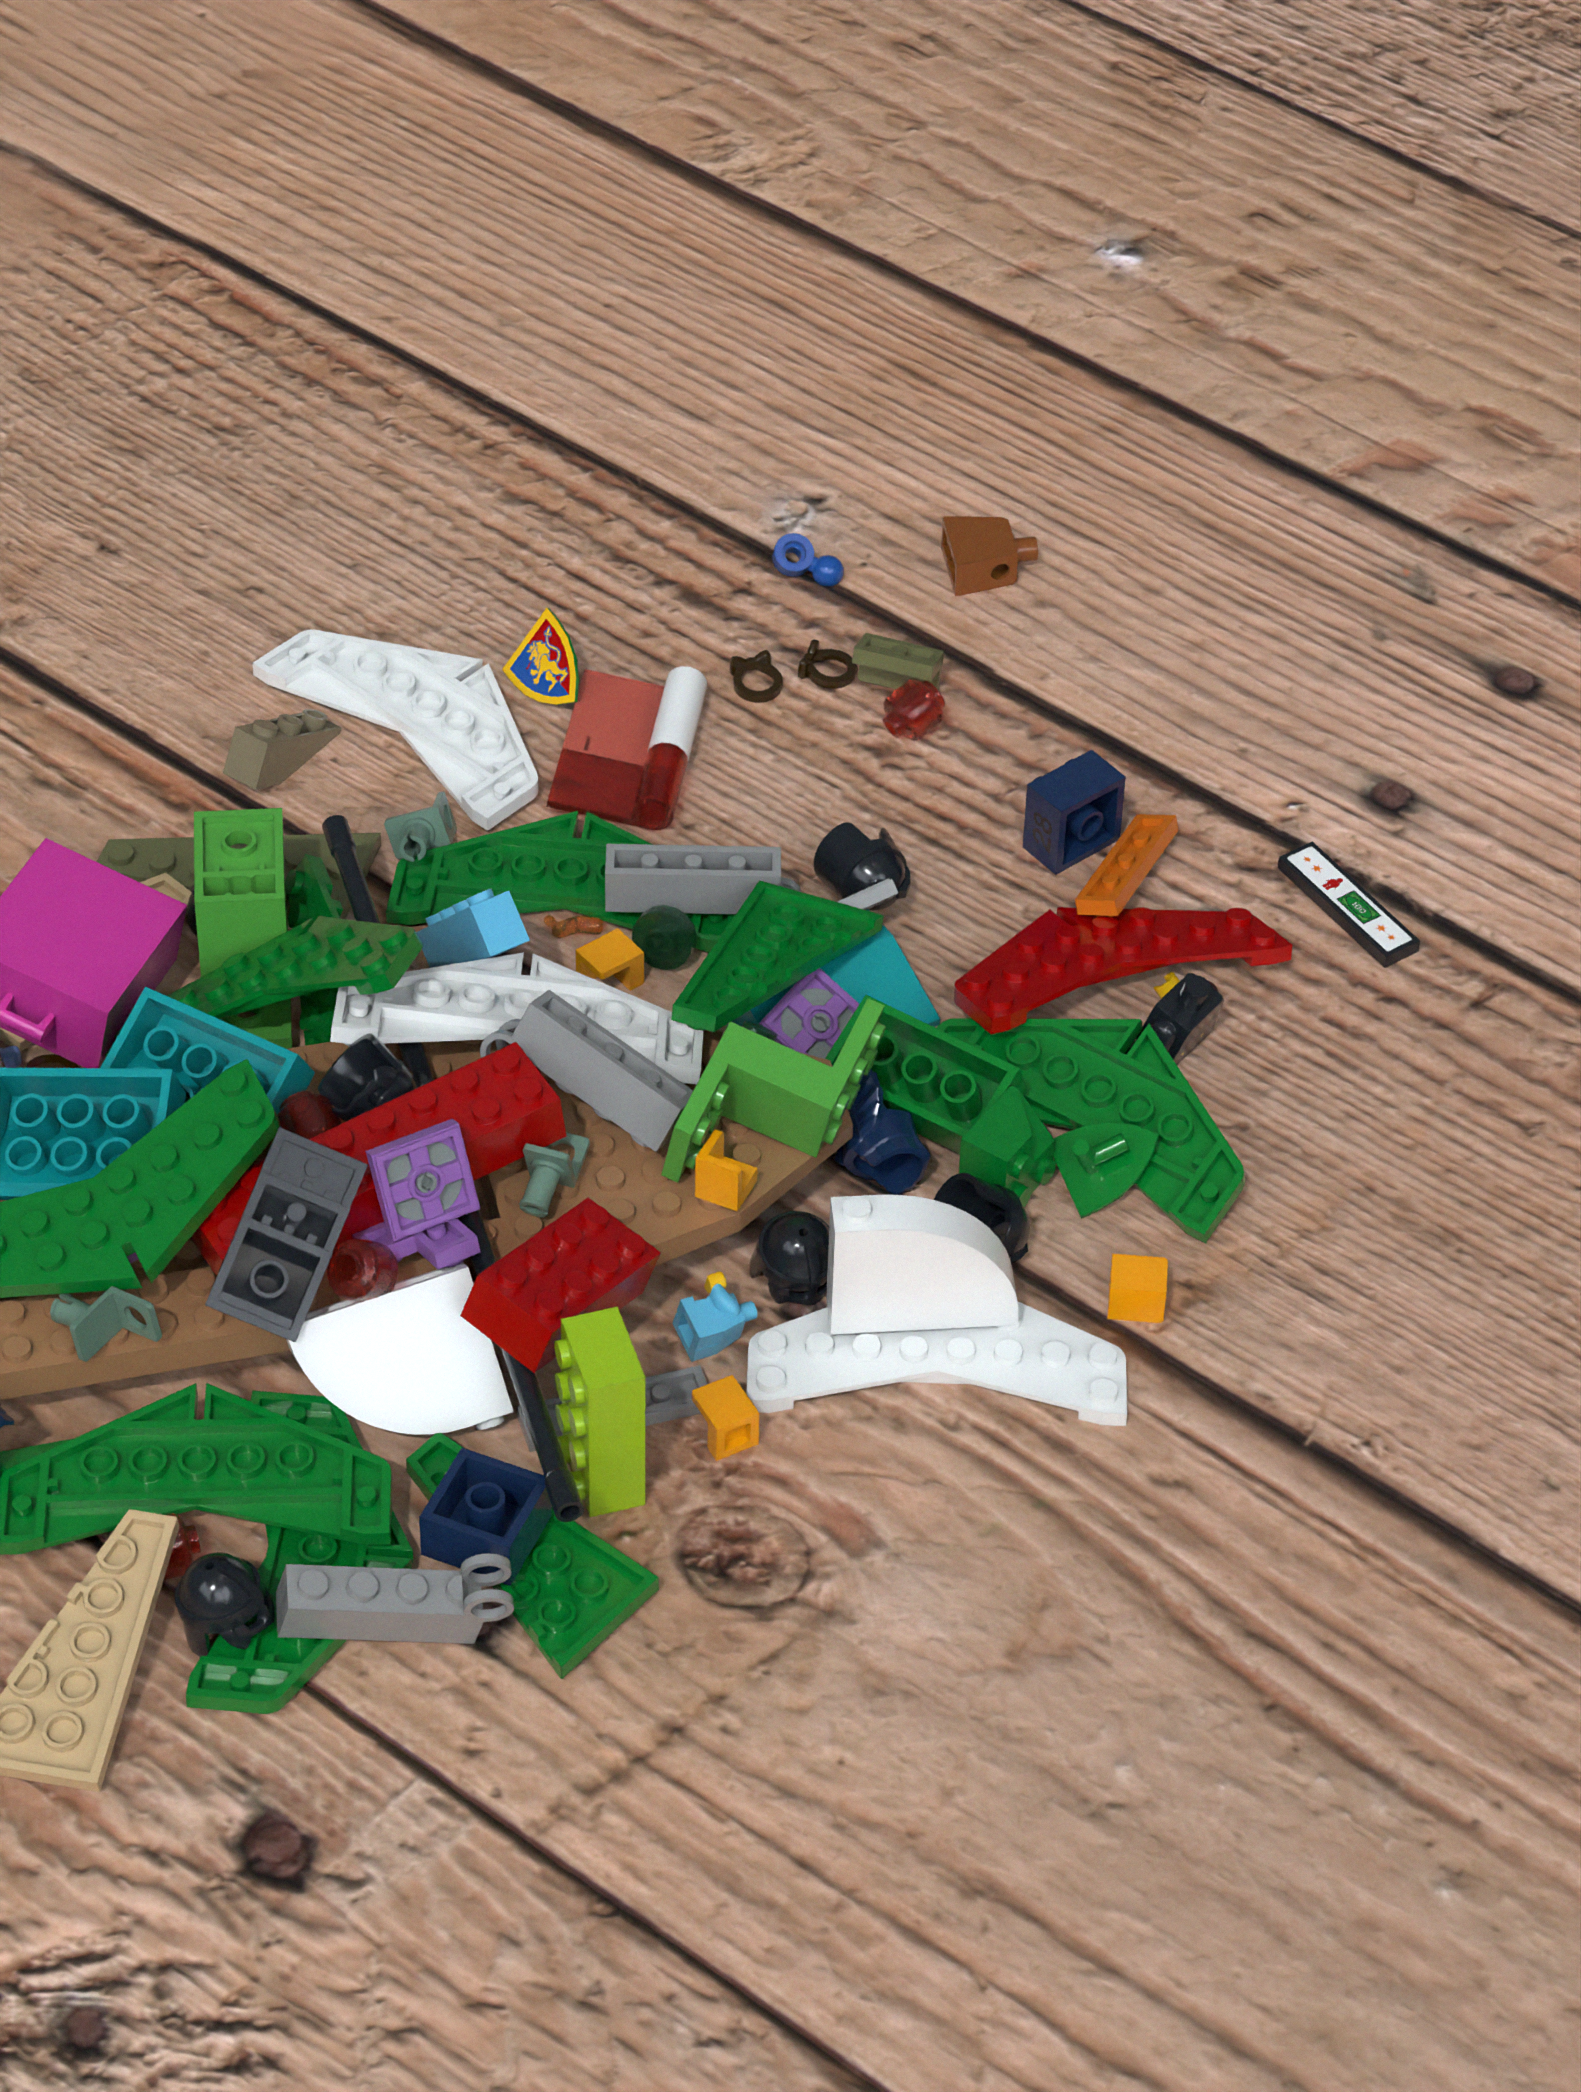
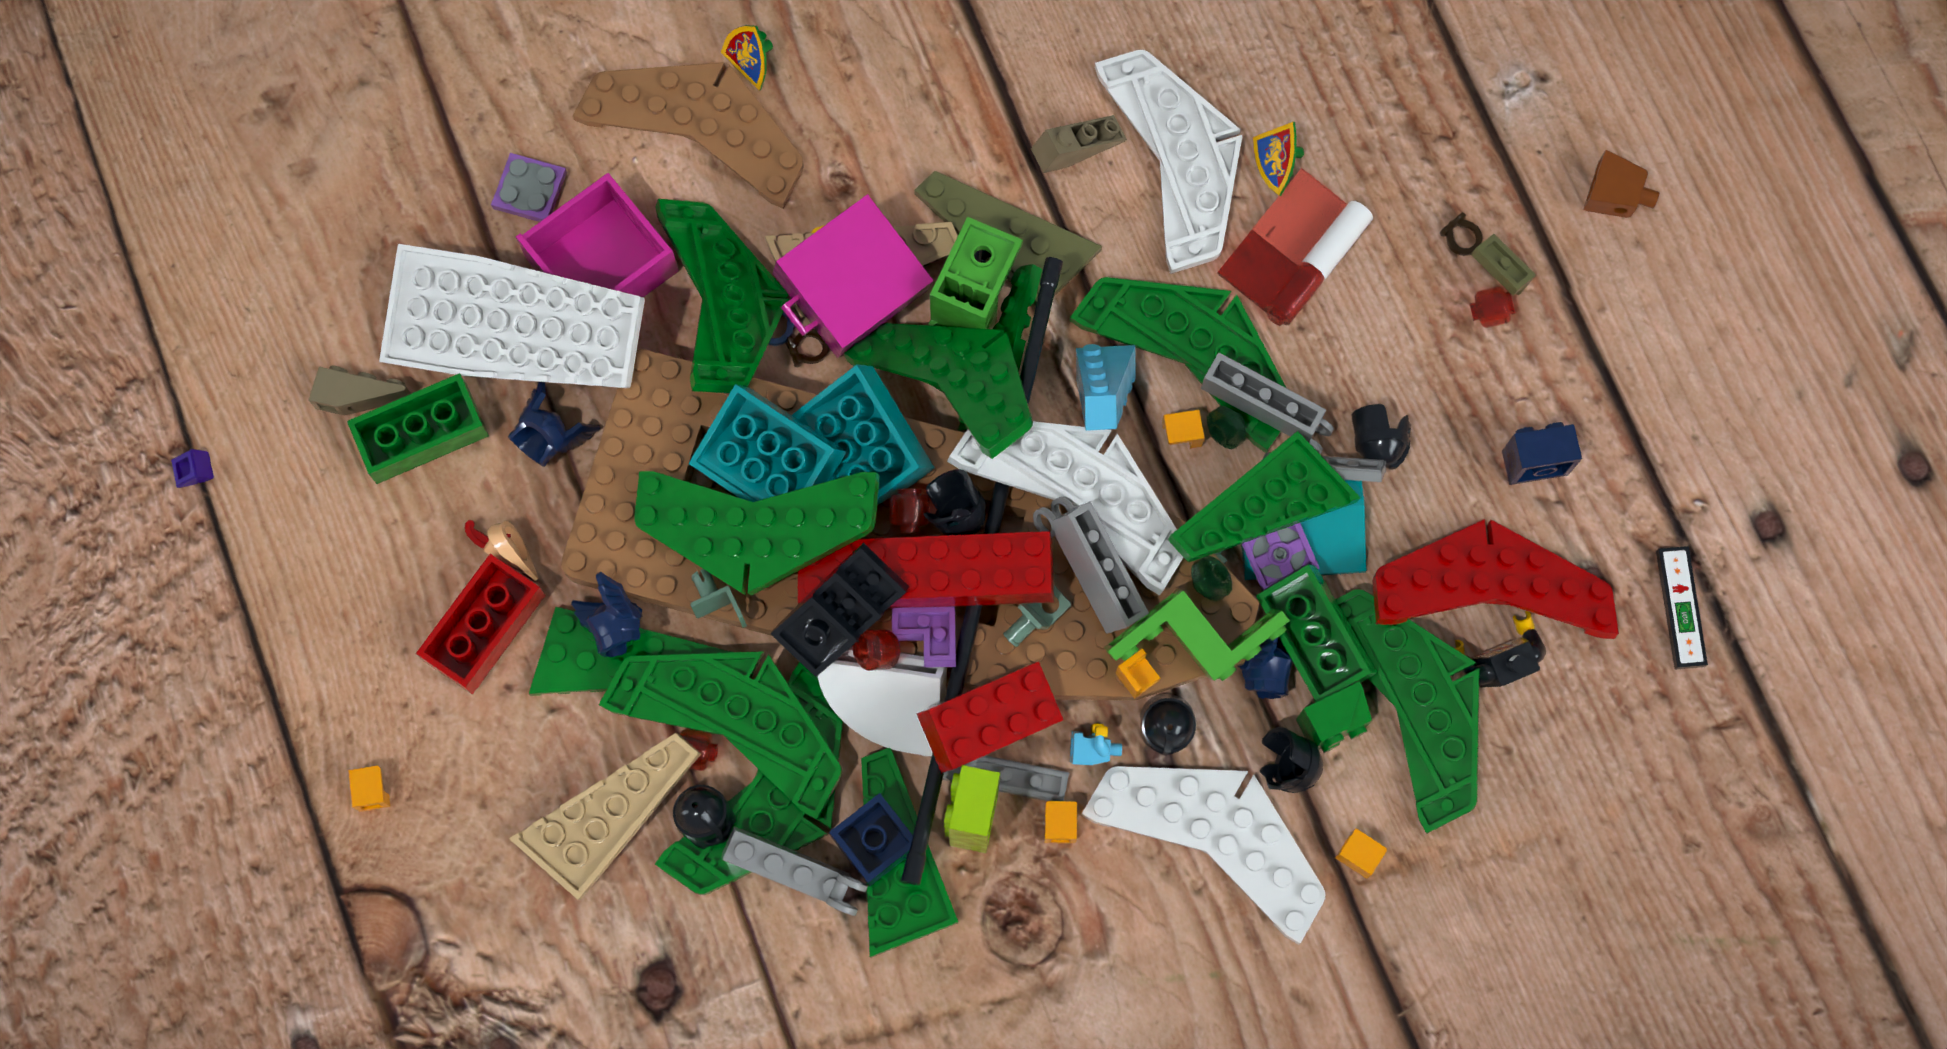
camera: 30 degrees right, 30 degrees up
medium lavender piece [366,1119,480,1242] -> none
sand green bracket [384,791,457,862] -> none
clear orange piece [544,915,604,938] -> none
dark brown piece [730,650,783,703] -> none
blue plate [772,533,844,587] -> none
white brick [826,1195,1019,1335] -> none
green shield [1053,1122,1160,1219] -> none
orange plate [1075,814,1179,917] -> none

